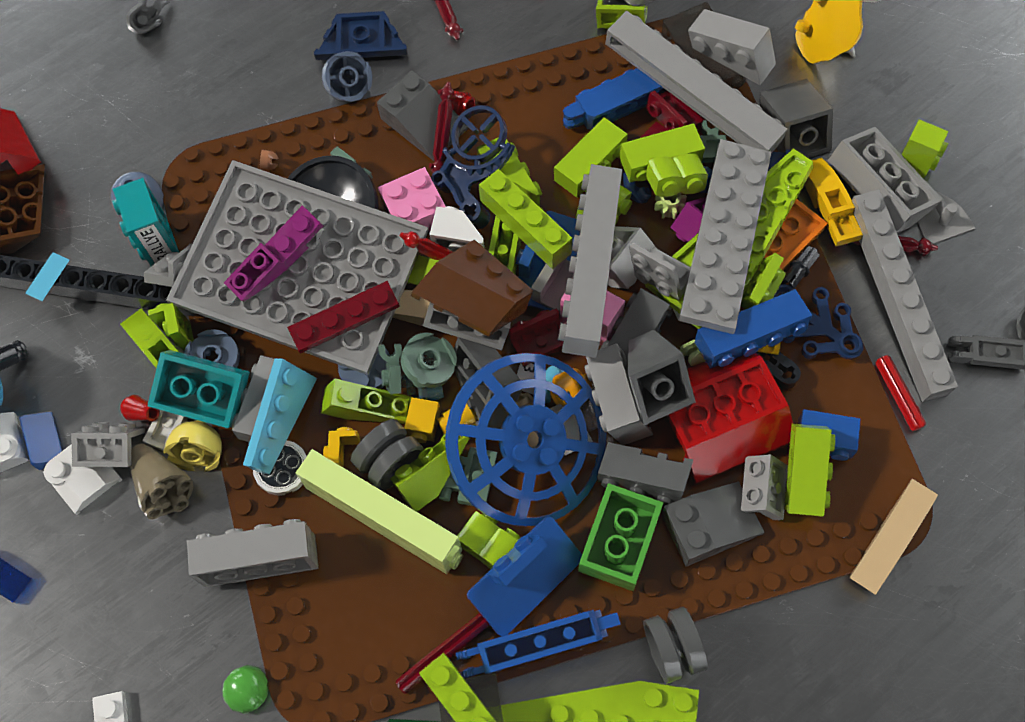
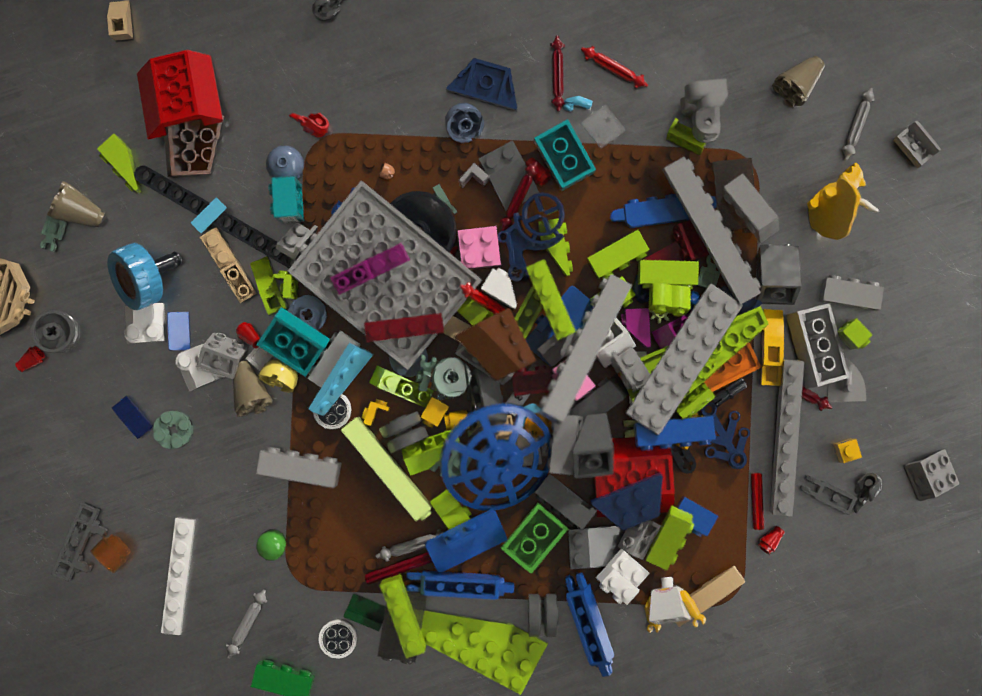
camera: 20 degrees right, 20 degrees up
none -> sand green plate [153,411,193,449]
none -> tan slope [200,227,257,303]
none -> red piece [289,113,329,137]
none -> light grey wheel [376,529,444,562]
none -> light grey panel [459,163,489,188]
none -> teal brick [533,119,596,191]
none -> medium azure arm [563,96,592,111]
none -> blue hinge [565,573,615,677]
none -> clear piece [581,105,626,149]
none -> dark blue wing [591,472,663,530]
none -> white plate [596,548,650,605]
none -> magenta slope [621,308,651,348]
none -> torso [644,577,706,633]
none -> red cone [758,526,785,555]
none -> light grey brick [820,275,884,311]
none -> yellow brick [833,438,862,463]

